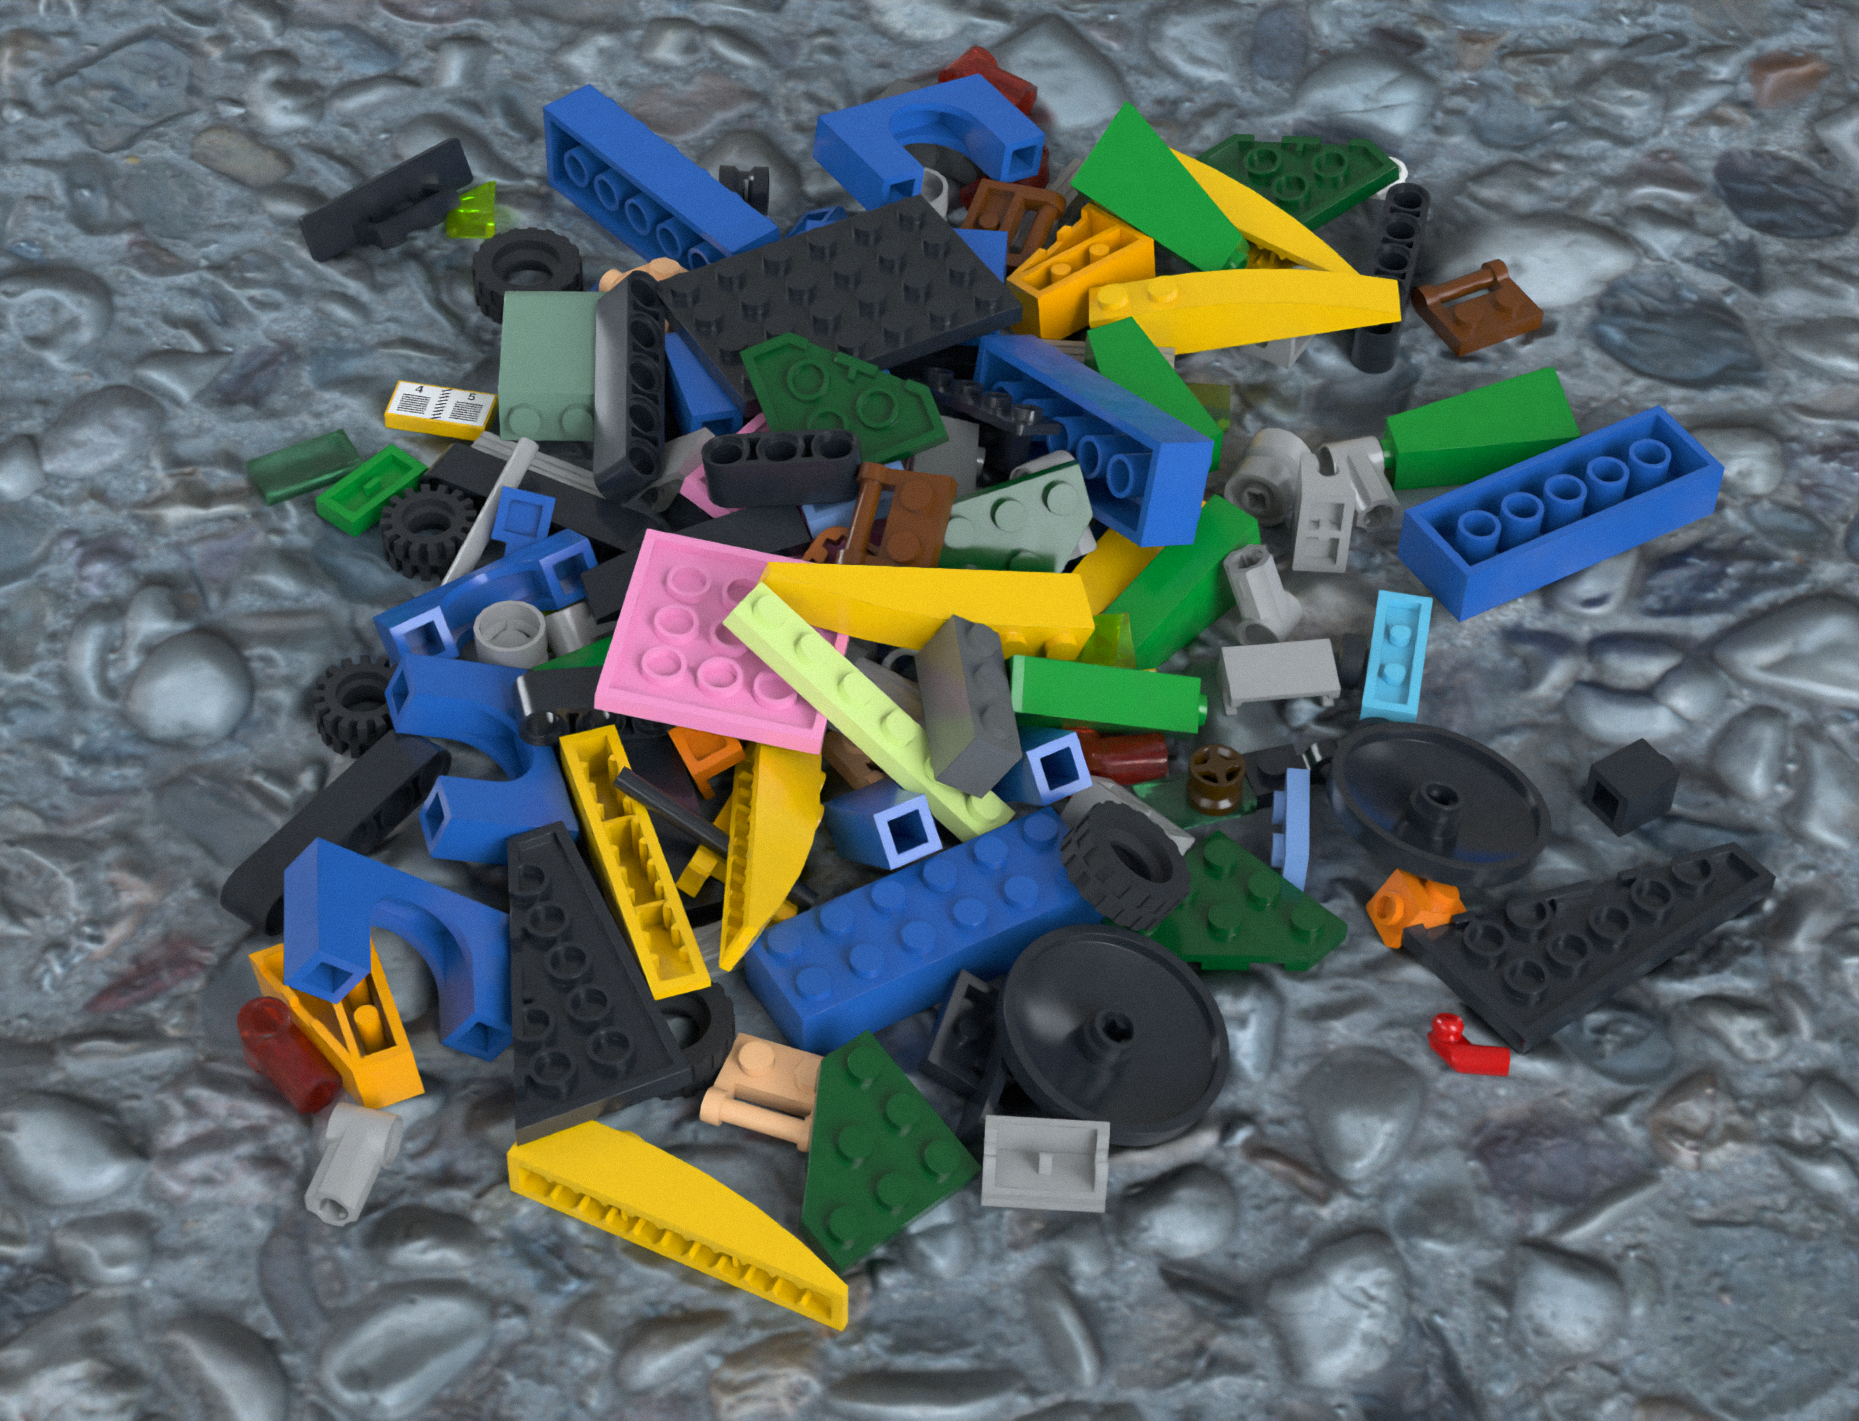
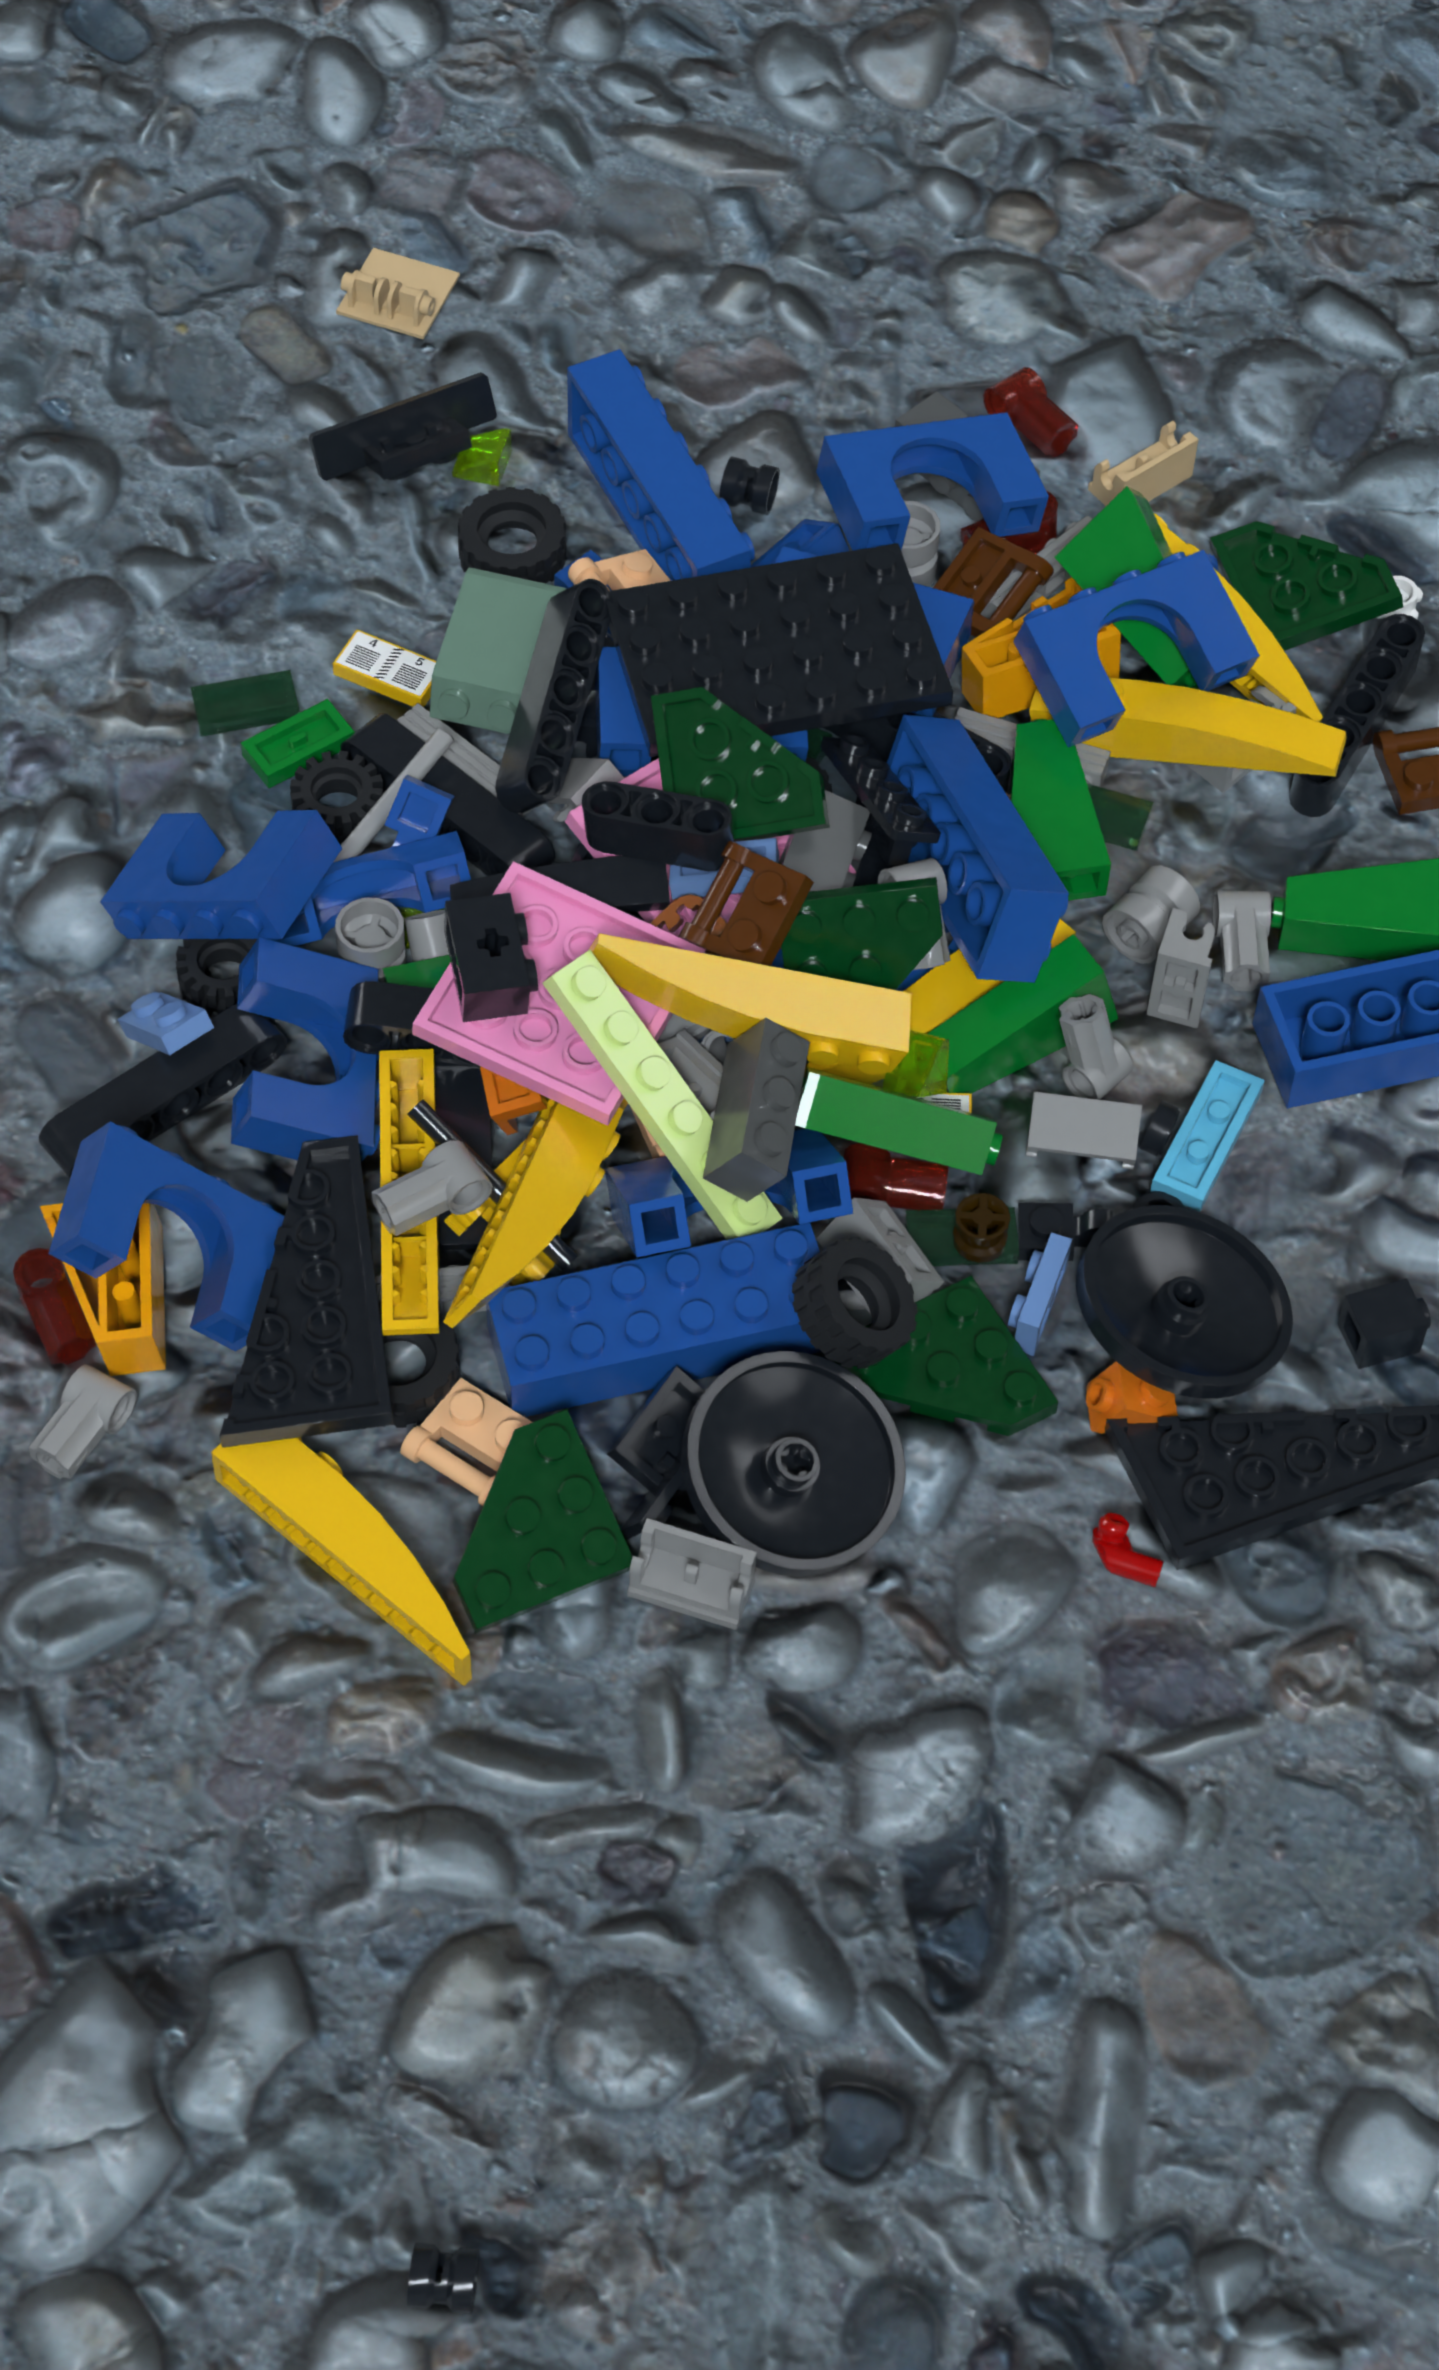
camera: 15 degrees right, 10 degrees up
none -> blue arch [100,810,342,939]
none -> medium blue plate [117,992,214,1055]
none -> tan hinge [336,248,460,340]
none -> light grey piece [372,1140,493,1236]
none -> black brick [444,893,538,1022]
none -> blue arch [1013,550,1260,748]
none -> tan hinge [1088,421,1199,506]

